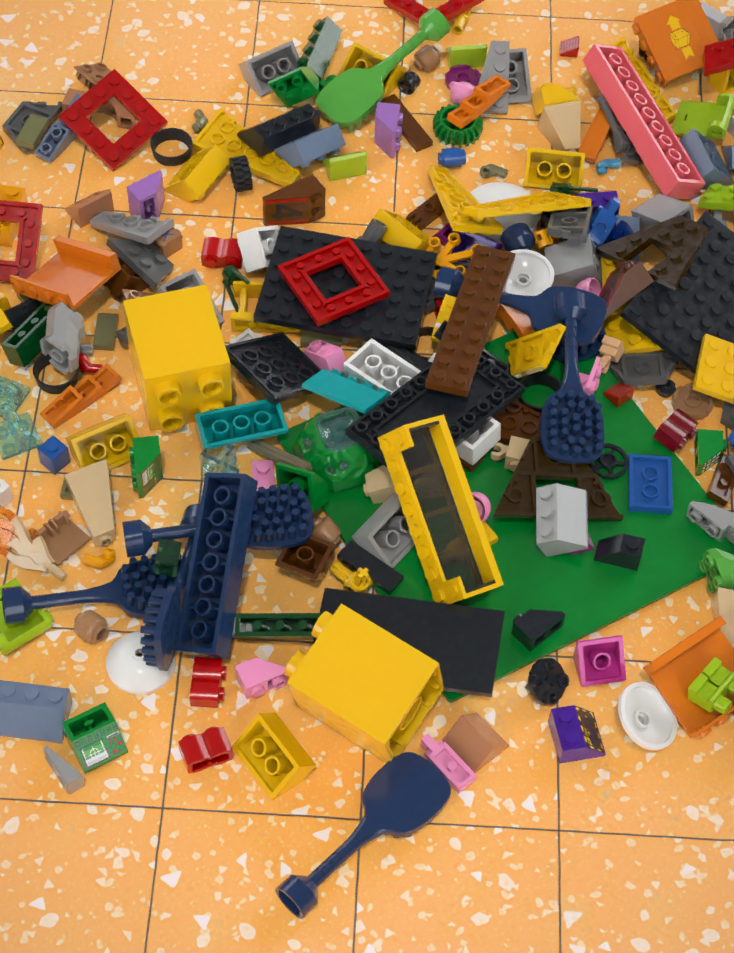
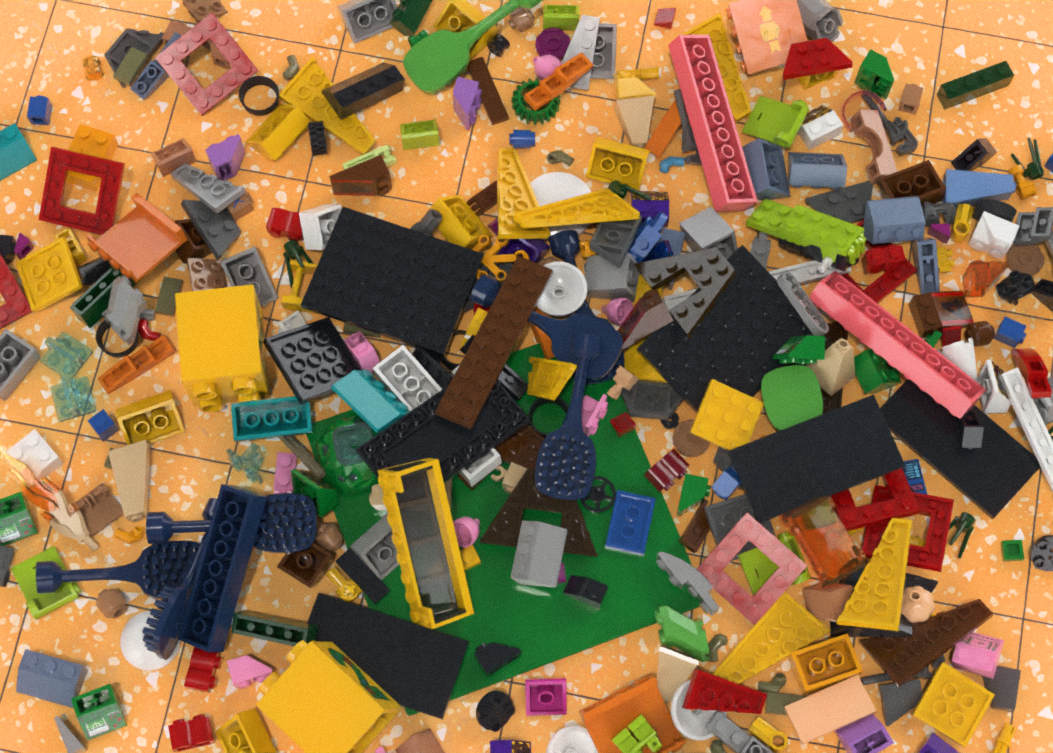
camera: 10 degrees right, 15 degrees up
green slope [129,435,163,498] -> none
clear green brick [154,539,182,577] -> none
green slope [268,66,320,108] -> none
sand blue slope [274,123,346,168] -> none
red plate [278,237,390,327] -> none

